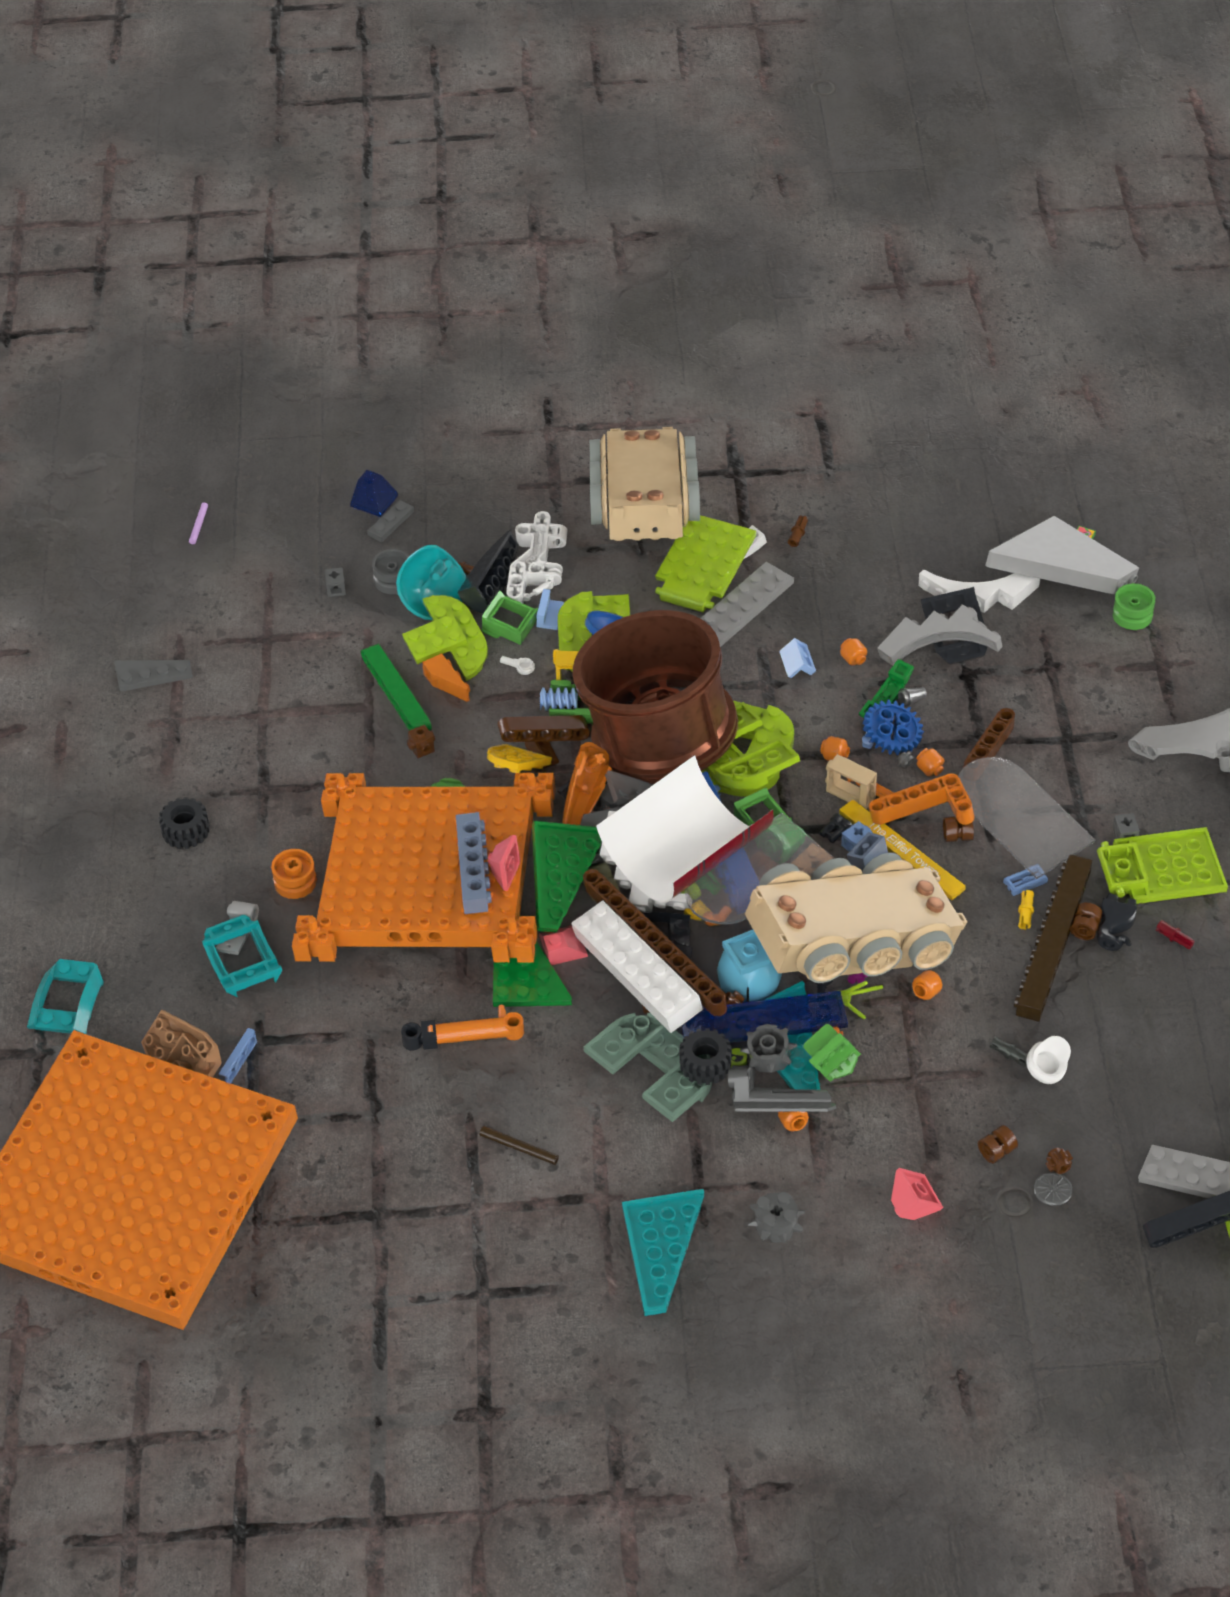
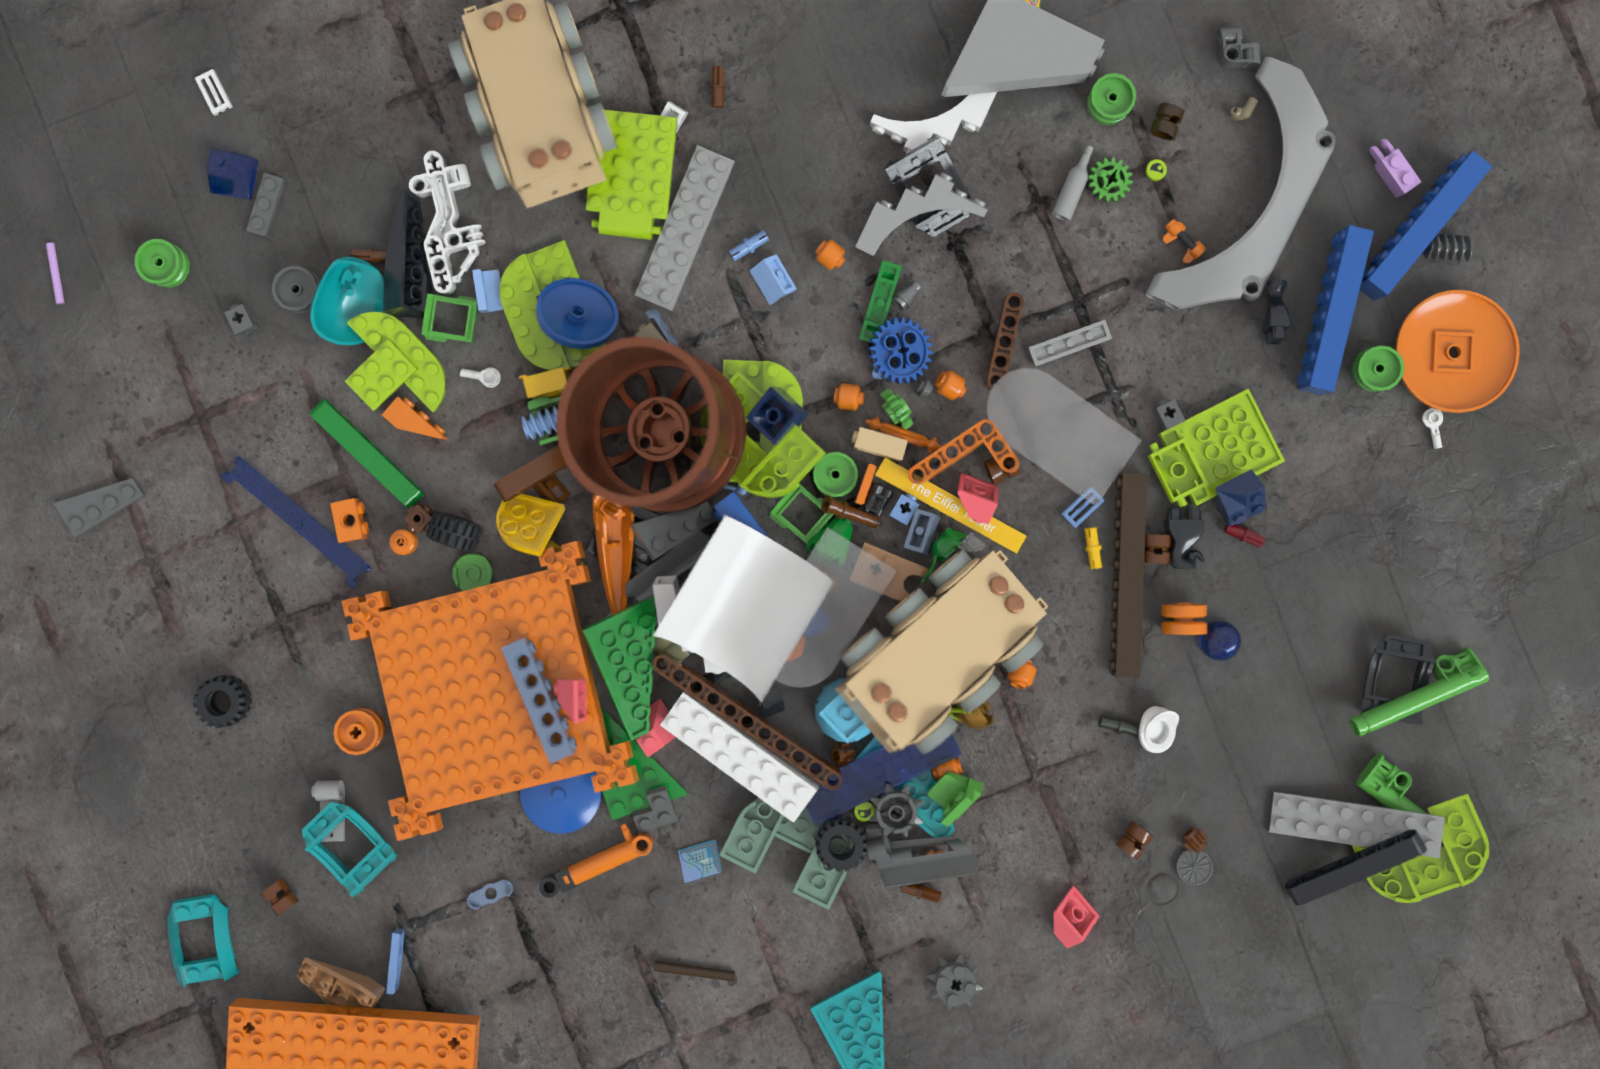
camera: 20 degrees left, 40 degrees up
none -> bright green wheel [134,239,190,288]
none -> white tile [195,69,233,116]
none -> clear blue piece [220,456,371,589]
none -> reddish brown wheel [260,878,299,916]
none -> orange brick [330,498,369,543]
none -> orange head [389,529,418,555]
none -> black tyre [426,511,483,552]
none -> sand blue piece [467,879,513,910]
none -> blue dish [520,771,602,834]
none -> dark grey plate [633,785,678,832]
none -> piece [677,839,724,886]
none -> medium blue pin [728,230,769,262]
none -> dark blue slope [746,386,809,445]
none -> bright green wheel [813,452,858,497]
none -> reddish brown pin [821,495,880,529]
none -> orange tile [854,463,876,505]
none -> bright green gear [880,389,913,430]
none -> reddish brown axle [900,884,941,903]
none -> pearl gold cylinder [956,700,994,729]
none -> coral slope [958,473,999,524]
none -> light grey plate [1028,320,1112,367]
none -> light grey piece [1052,145,1094,222]
none -> bright green gear [1088,157,1133,203]
none -> lime tile [1145,159,1167,181]
none -> dark brown wheel [1150,103,1185,141]
none -> orange wheel [1161,602,1207,635]
none -> orange piece [1162,219,1206,264]
none -> clear blue cylinder [1199,620,1241,661]
none -> dark blue slope [1215,469,1266,527]

